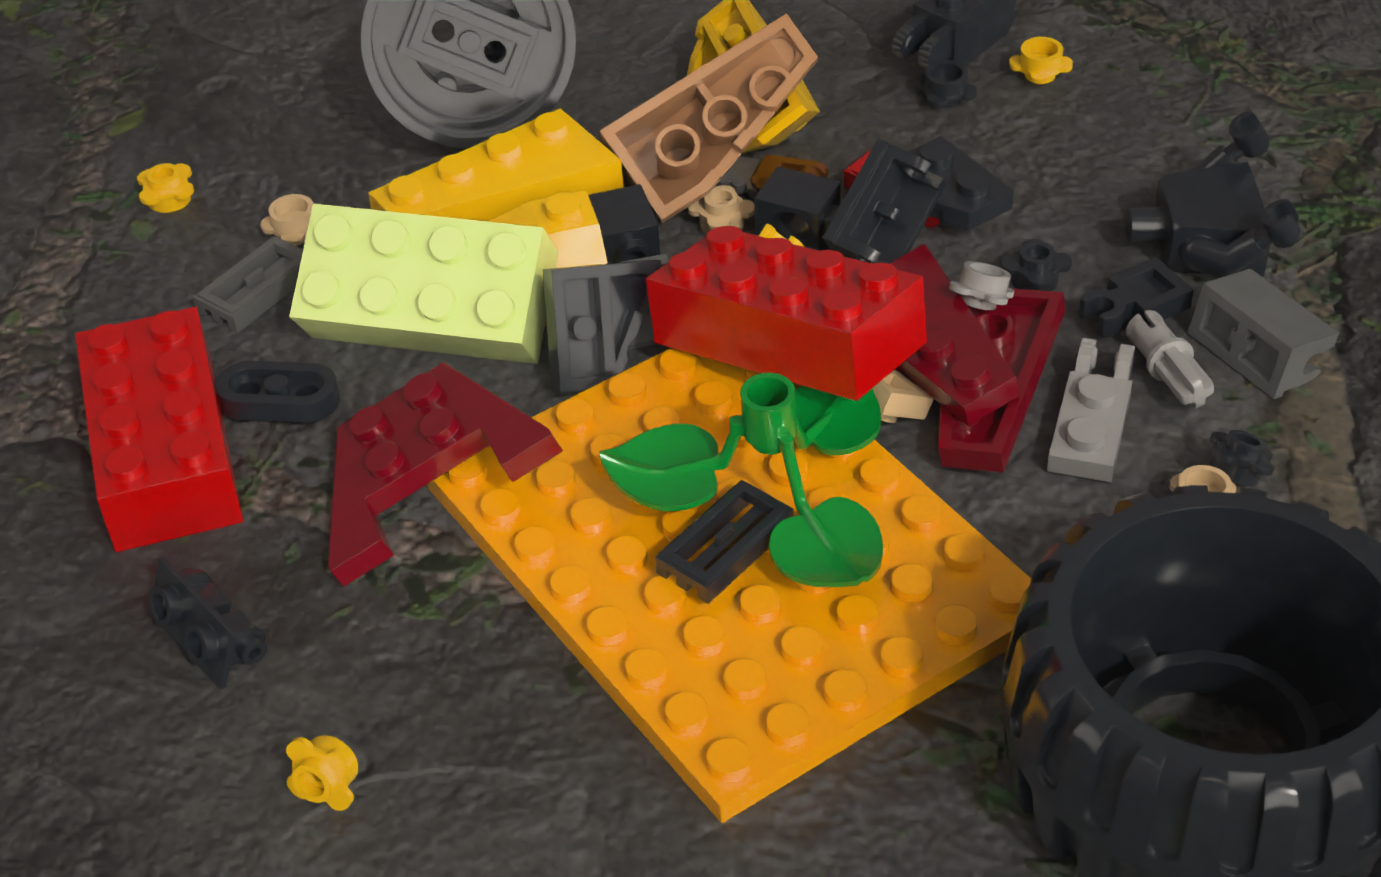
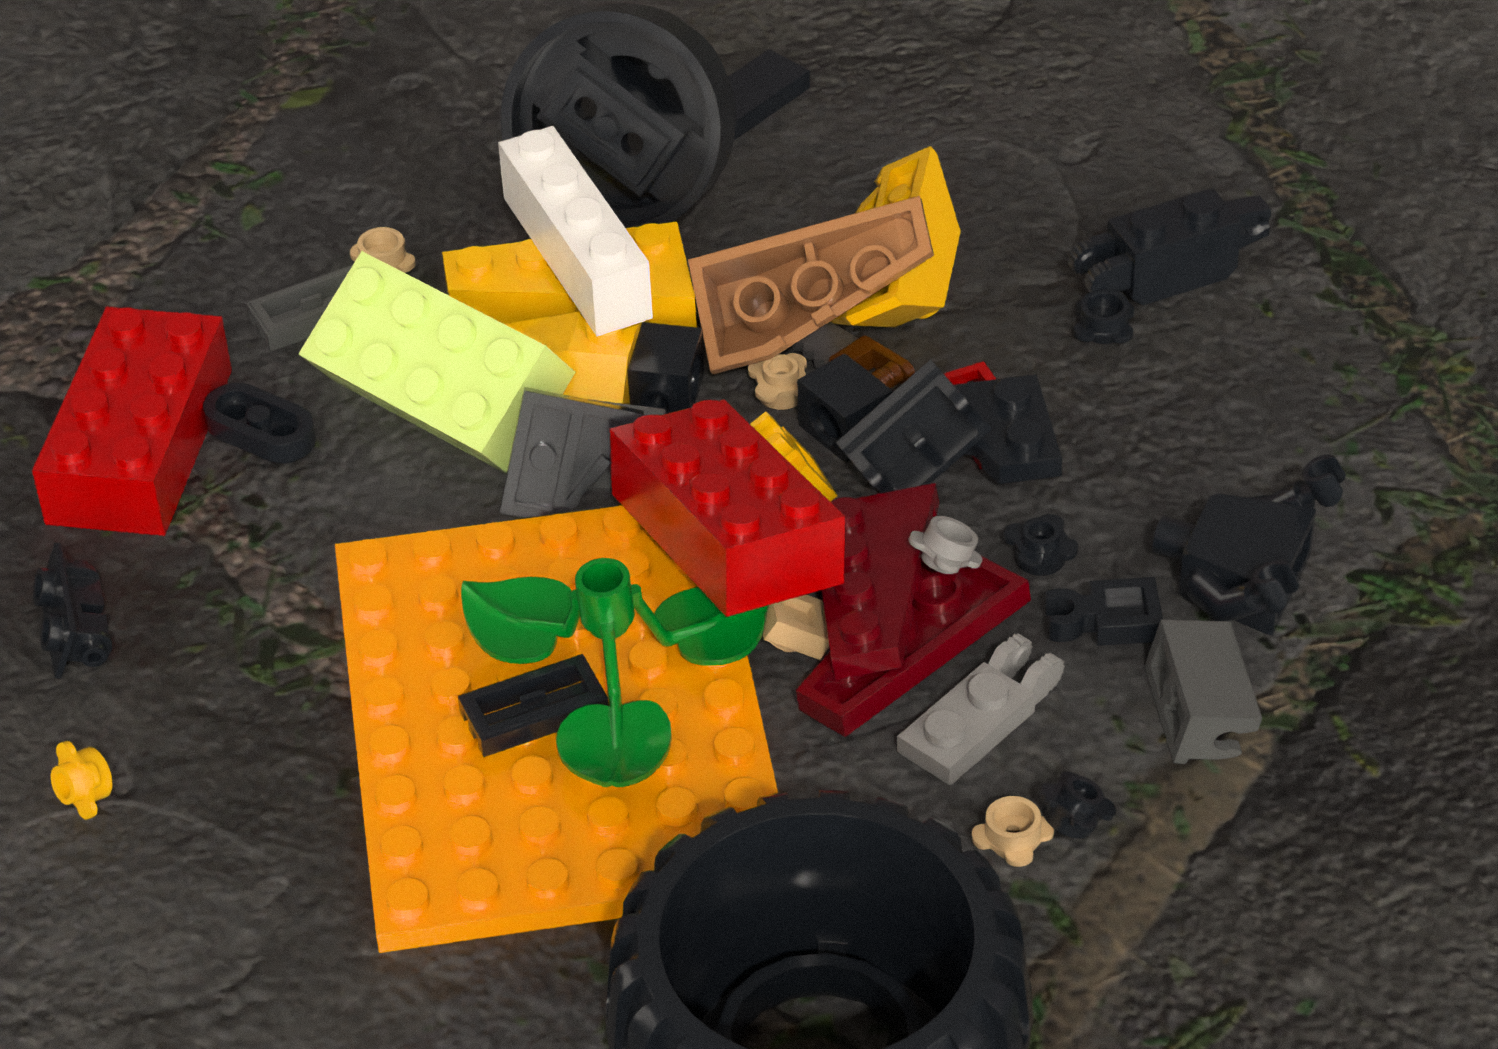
camera: 25 degrees right, 0 degrees up
yellow plate [137,163,194,213] -> none
dark red wing [328,362,563,587] -> none
yellow plate [1009,37,1073,84] -> none
light grey axle [1126,310,1214,408] -> none
none -> white brick [498,126,653,337]

